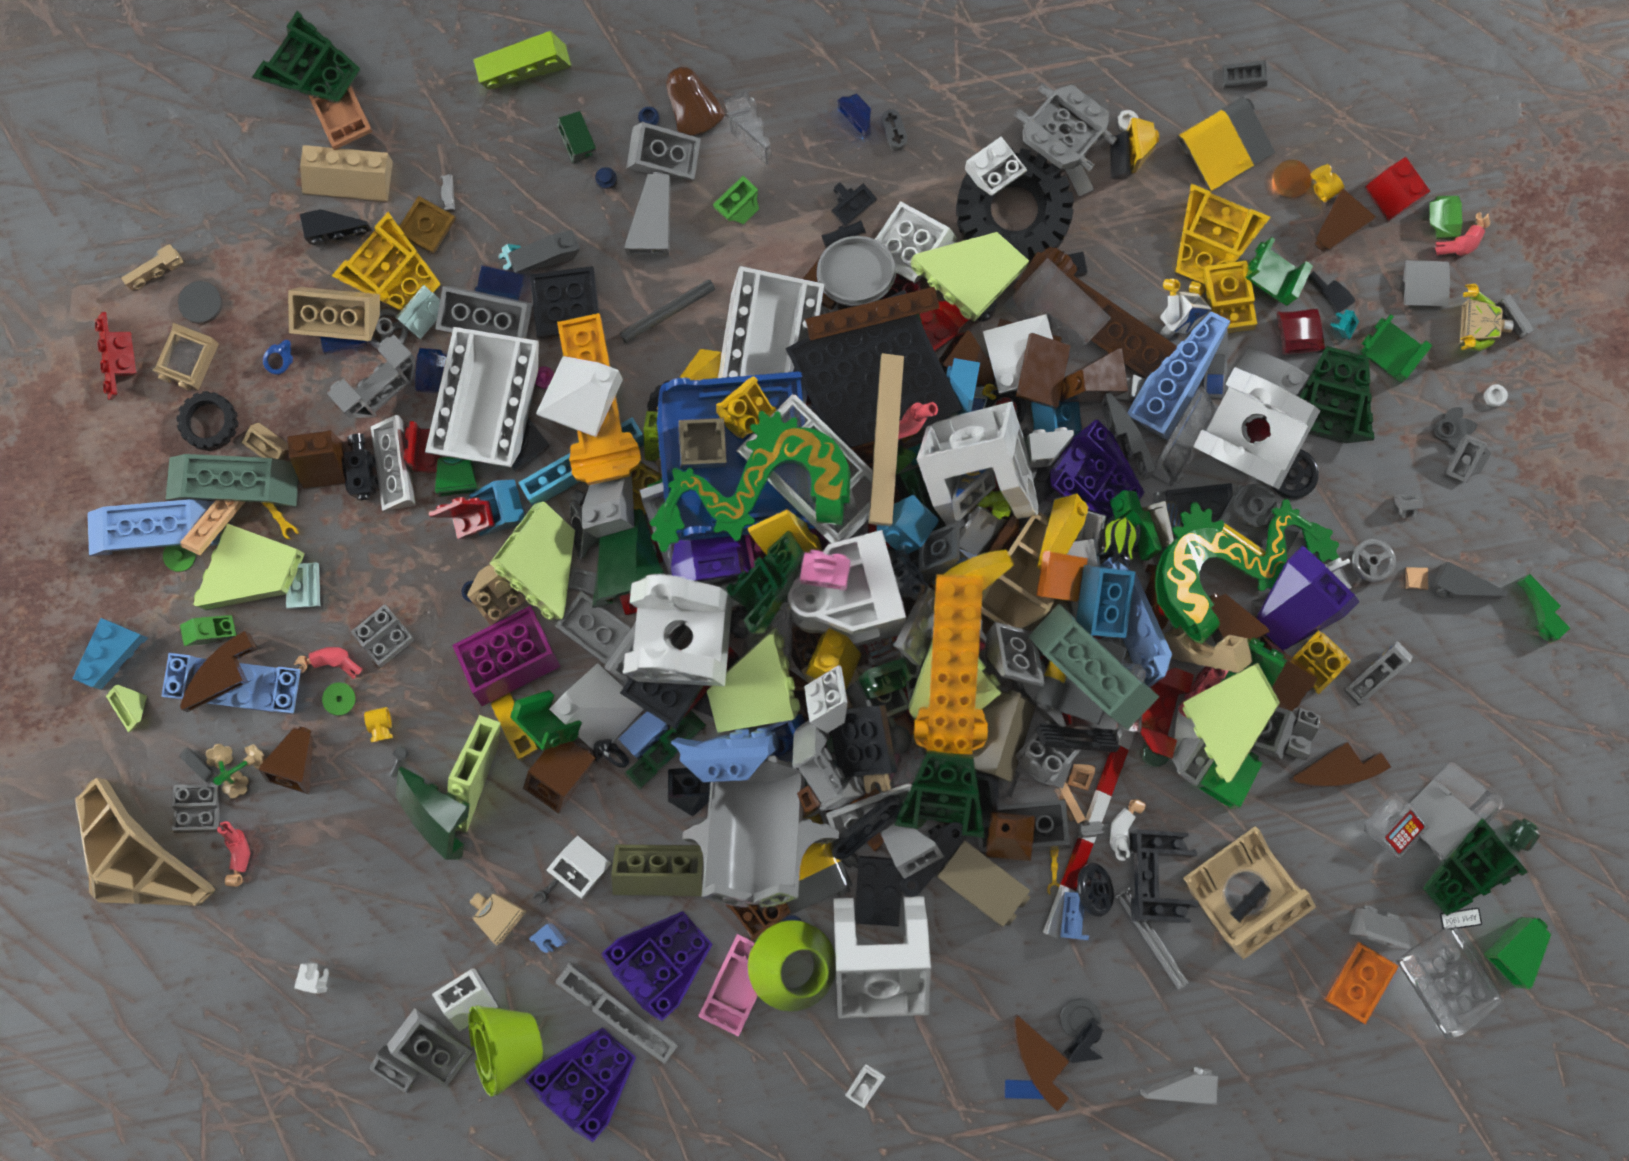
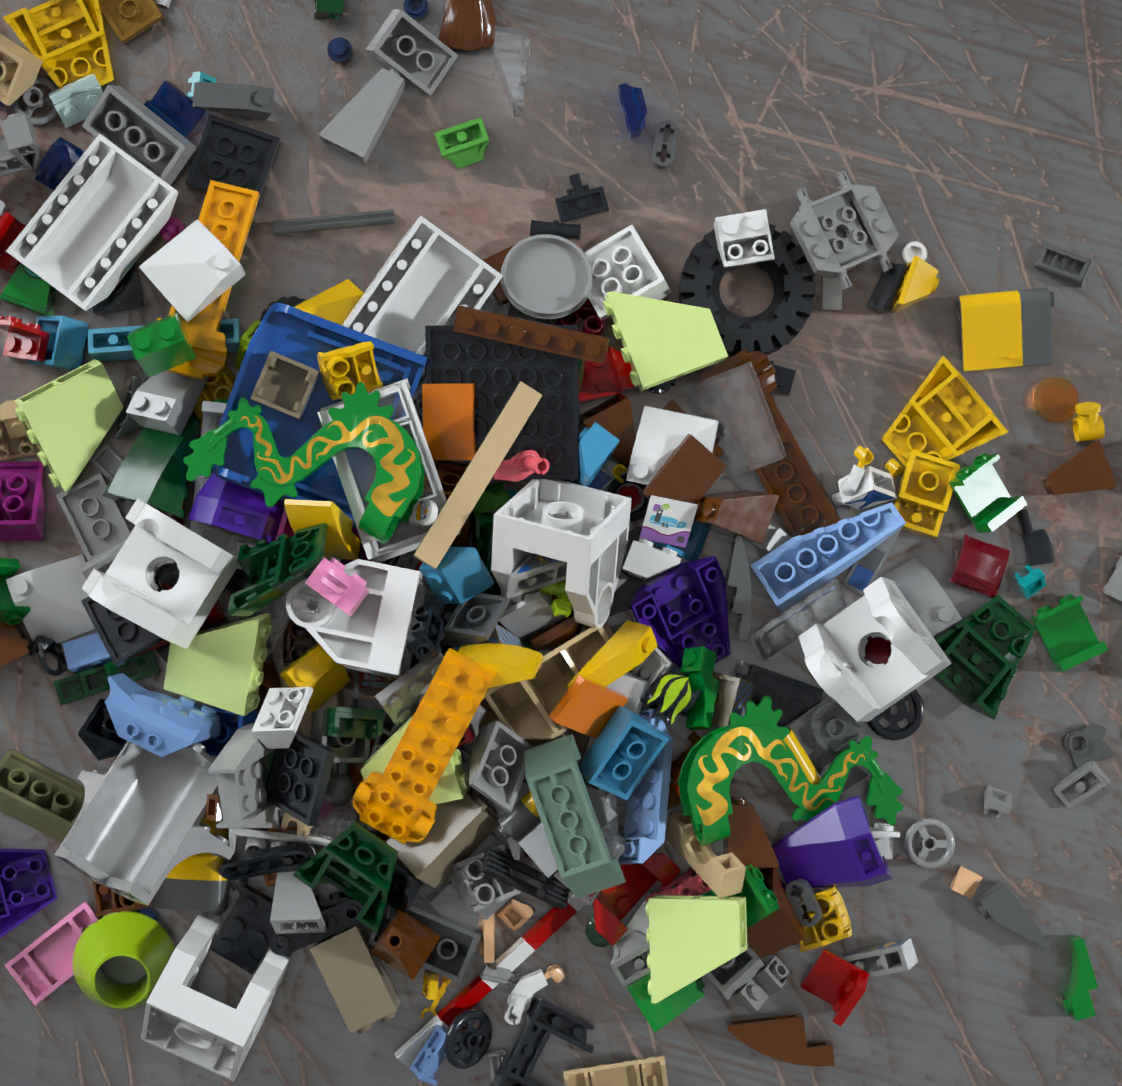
camera: 25 degrees right, 5 degrees up
none -> green slope [127,312,197,378]
none -> white tile [412,499,438,526]
none -> orange tile [422,383,475,460]
none -> yellow tile [422,970,439,1000]
none -> sticker [639,495,698,548]
none -> dark grey beam [786,878,822,927]
none -> red bracket [801,950,869,1026]

